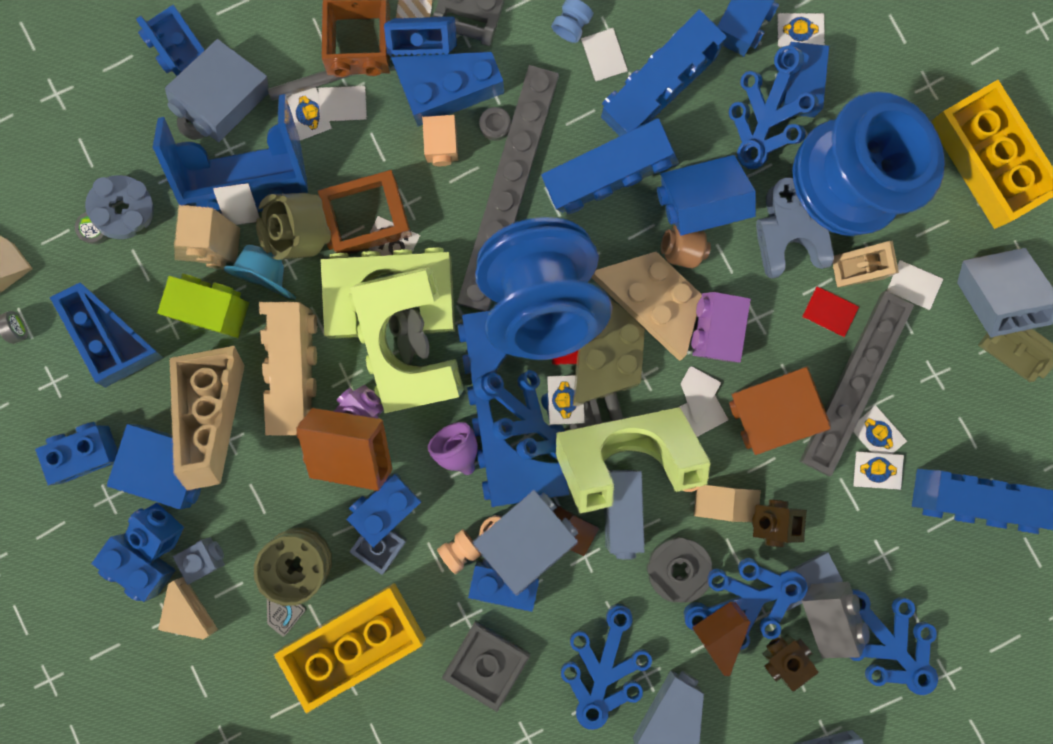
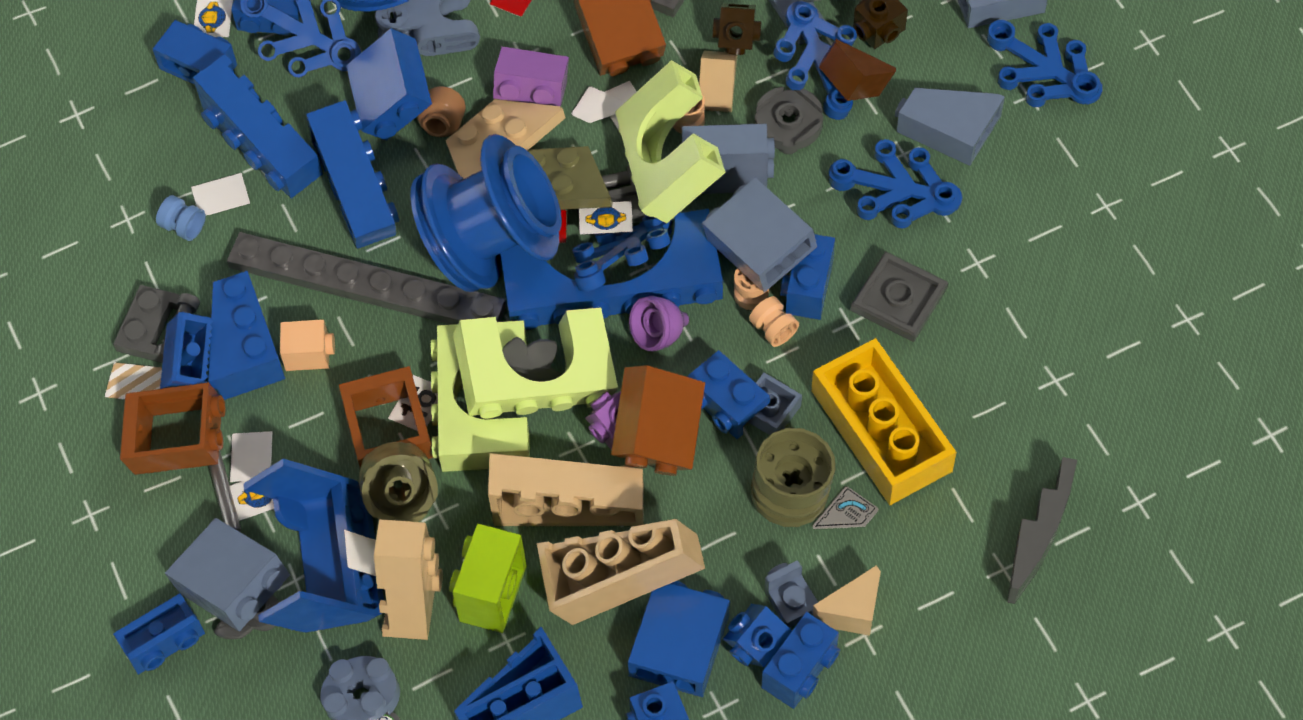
camera: 90 degrees left, 25 degrees down
dark azure piece [224,245,296,300] -> none
flat silver tile [480,107,511,141] -> none

